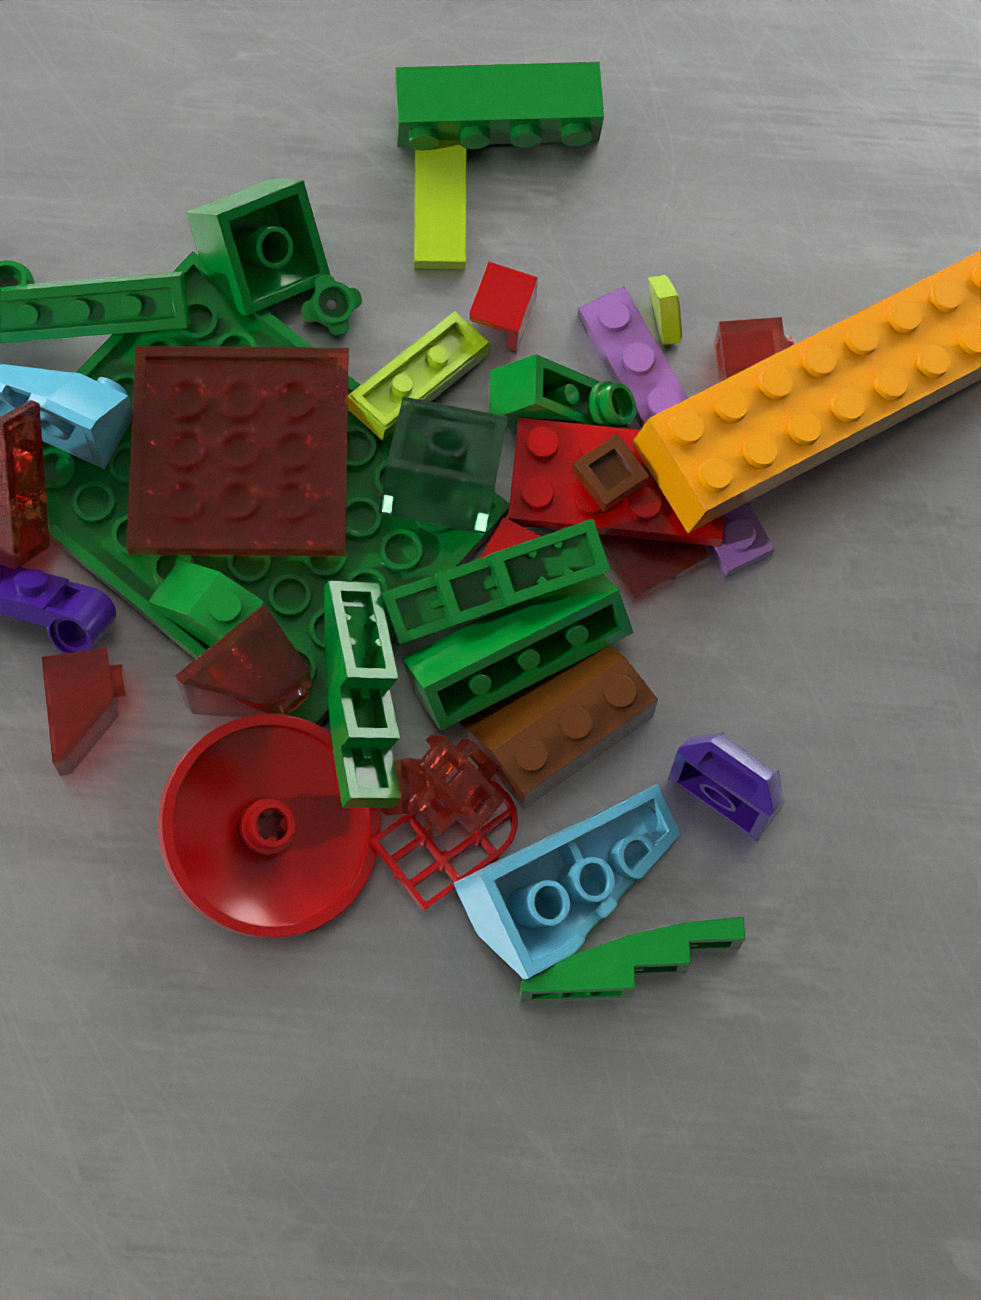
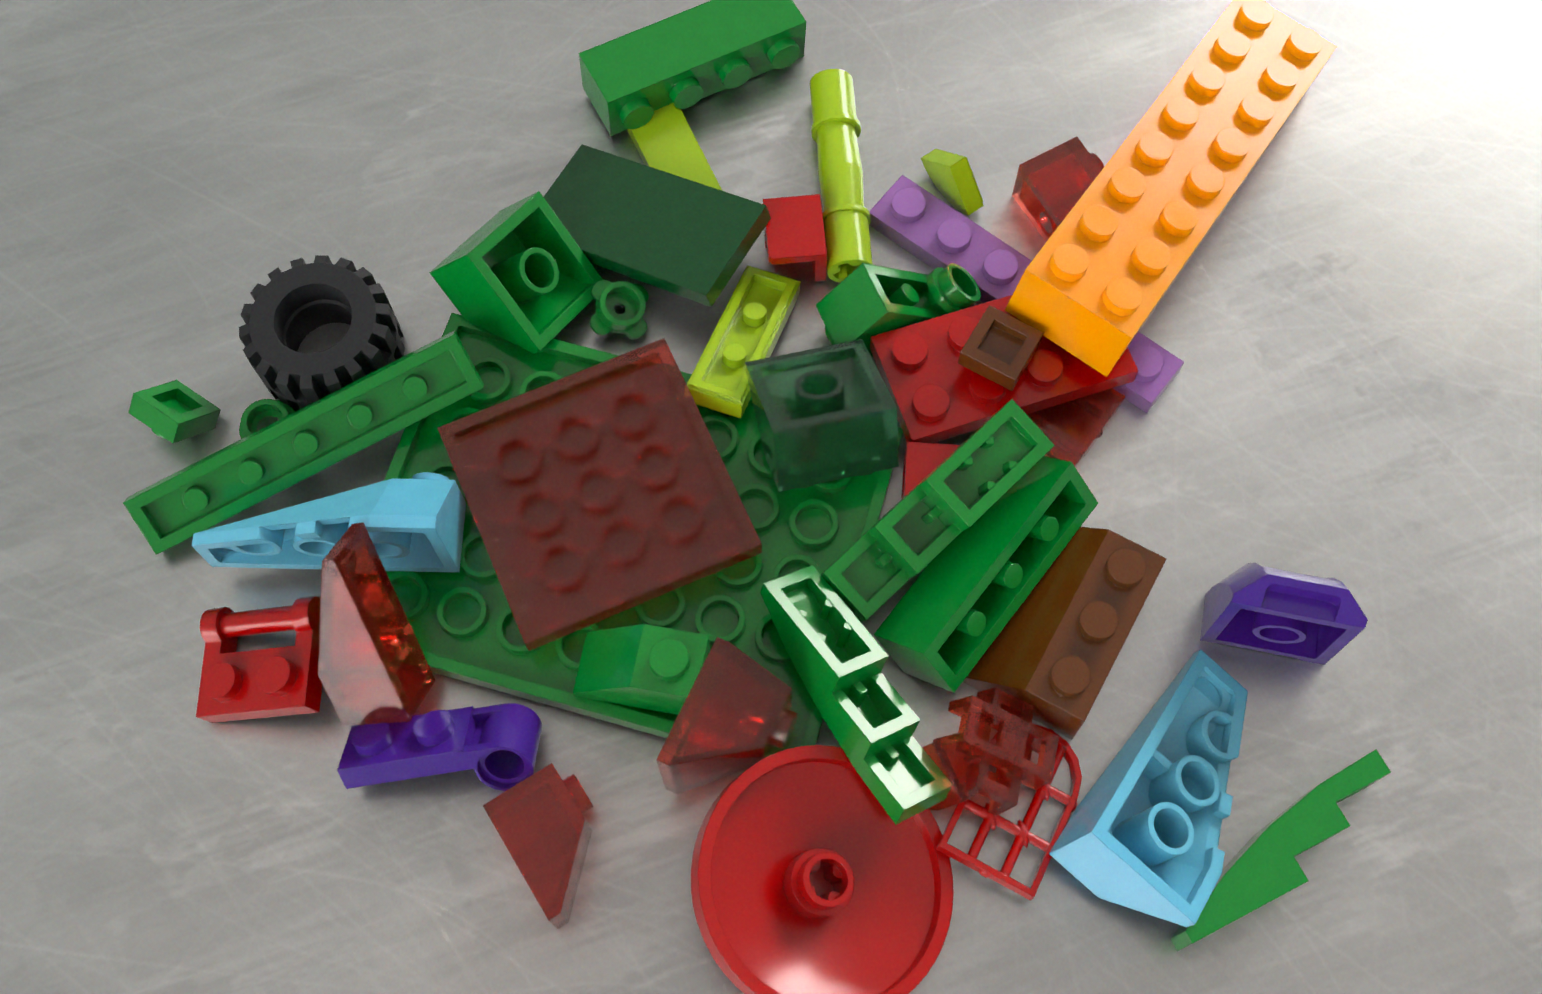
camera: 20 degrees left, 5 degrees down
none -> black tyre [239,255,405,411]
none -> dark green tile [544,144,771,307]
none -> lime piece [809,69,873,283]

